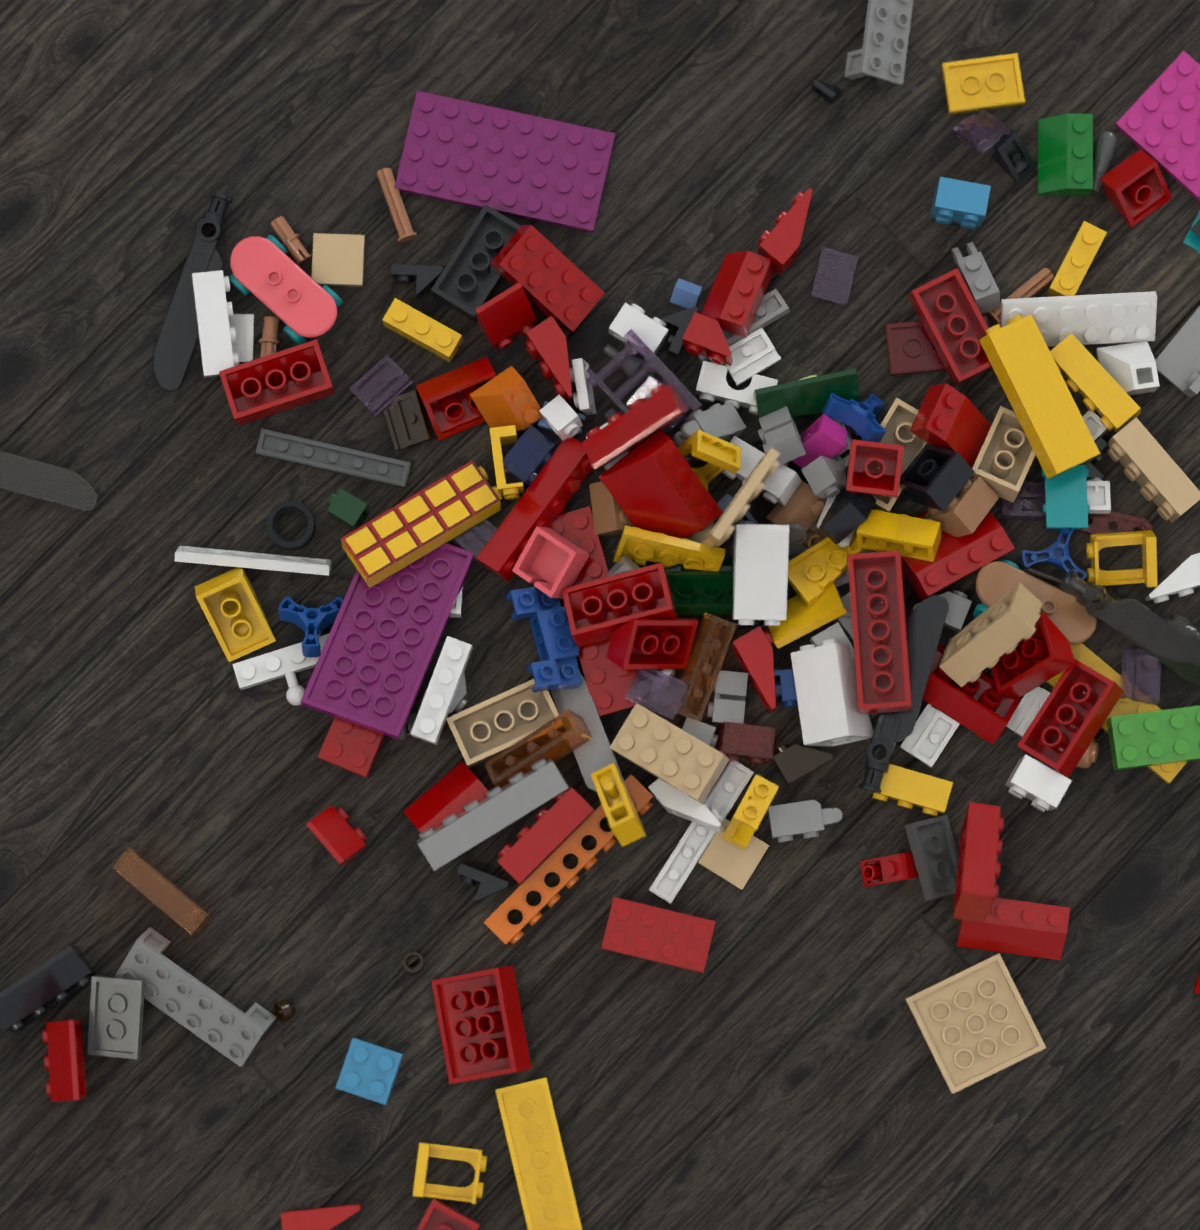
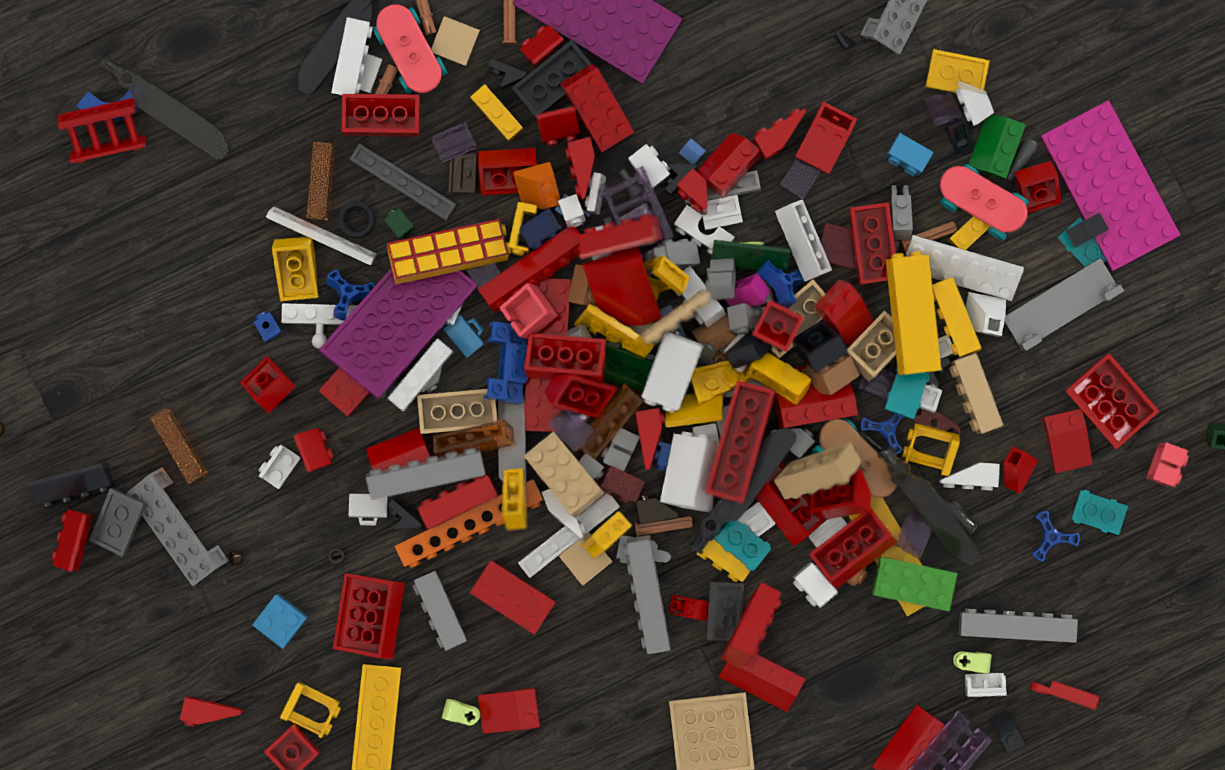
camera: 15 degrees right, 5 degrees up
none -> red slope [240,356,296,413]
none -> blue brick [253,311,283,342]
none -> white bracket [258,445,301,489]
none -> clear orange brick [306,142,334,222]
none -> white piece [349,494,388,526]
none -> light grey brick [413,570,467,651]
none -> yellowish green piece [442,699,480,725]
none -> dark azure piece [443,314,485,358]
none -> red slope [478,687,540,733]
none -> red slope [520,25,564,69]
none -> light grey brick [624,535,671,654]
none -> nougat axle [635,516,693,537]
none -> teal piece [714,520,772,571]
none -> white brick [775,200,832,282]
none -> red slope [795,102,857,174]
none -> coral piece [939,164,1029,241]
none -> white slope [956,81,994,125]

